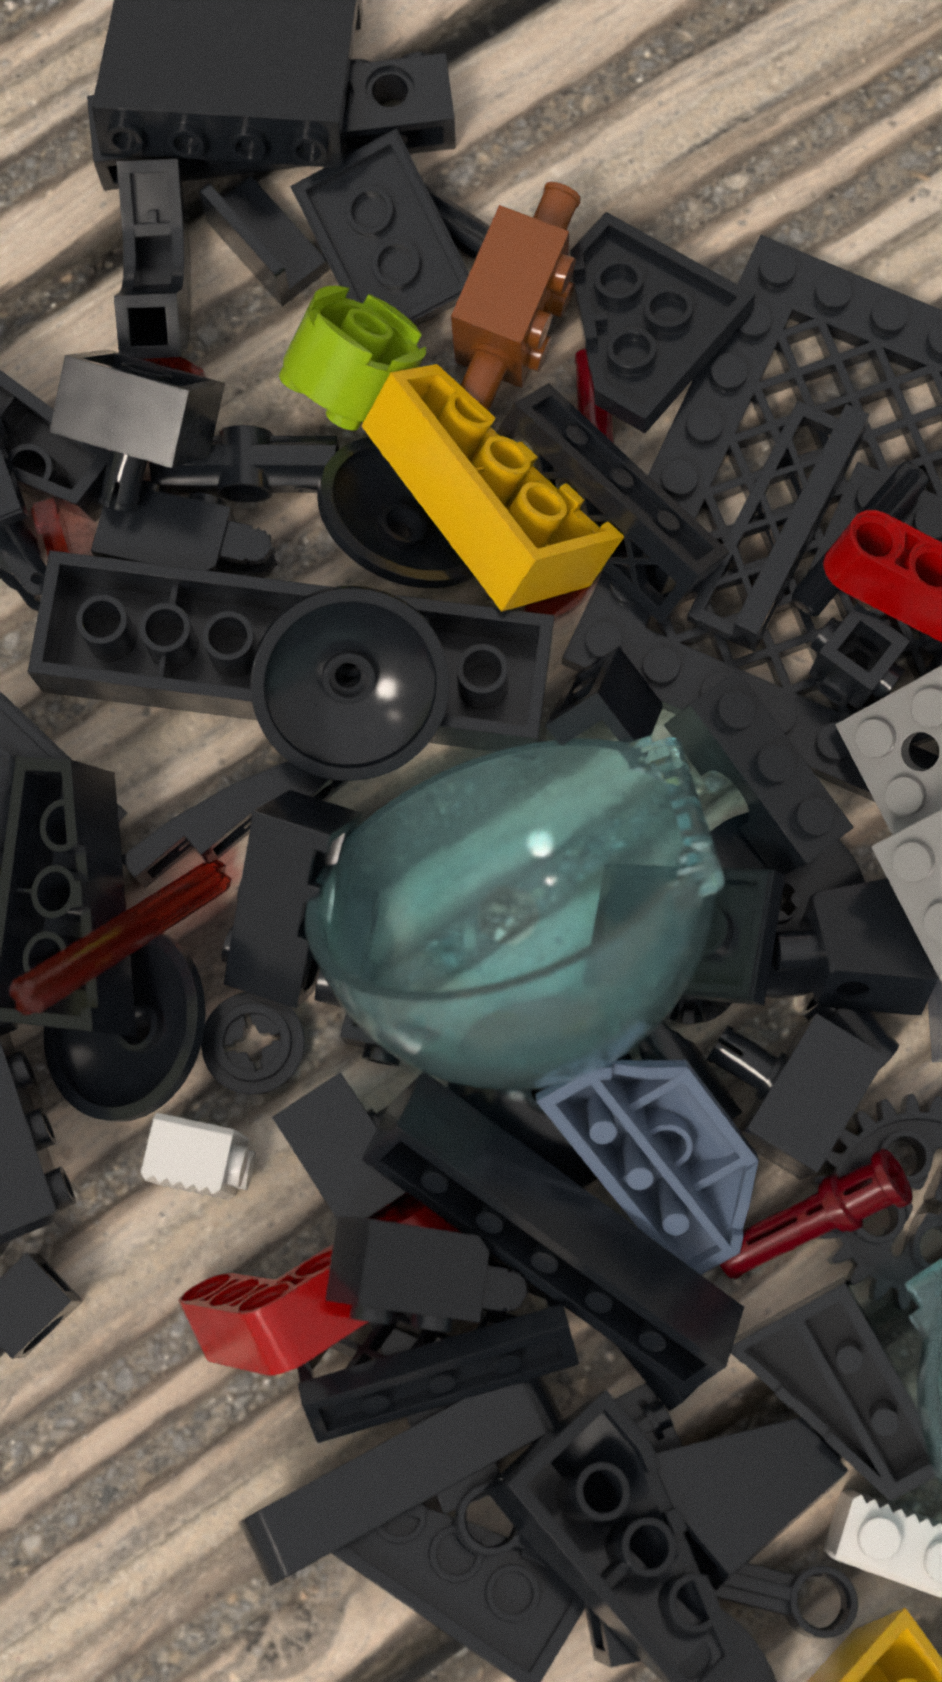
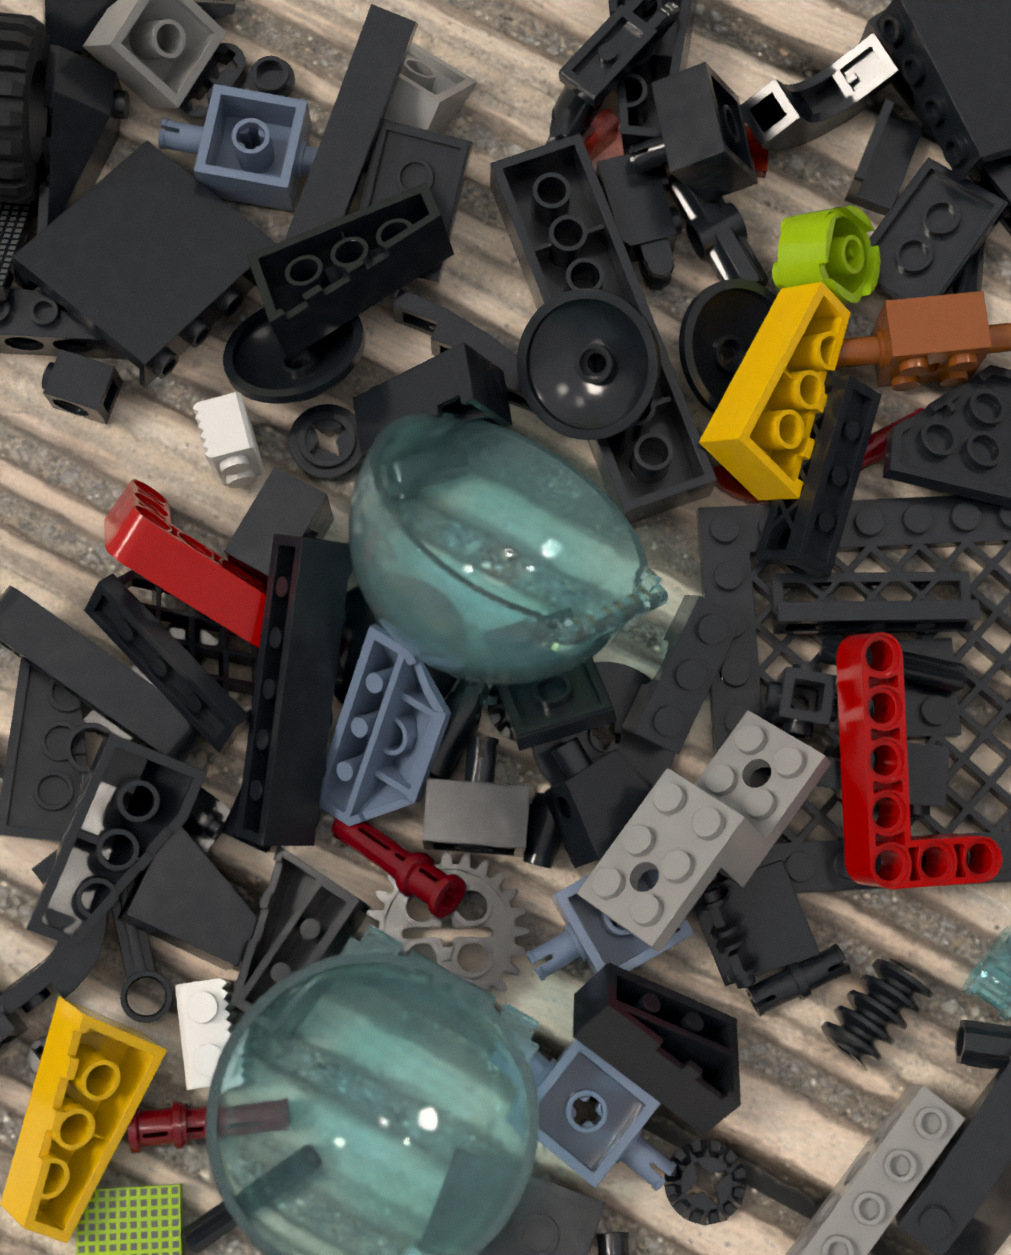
camera: 55 degrees right, 0 degrees up
clear red axle [9,859,232,1015] -> none
black hinge [325,1216,528,1332] -> none
black panel [545,646,663,759] -> none

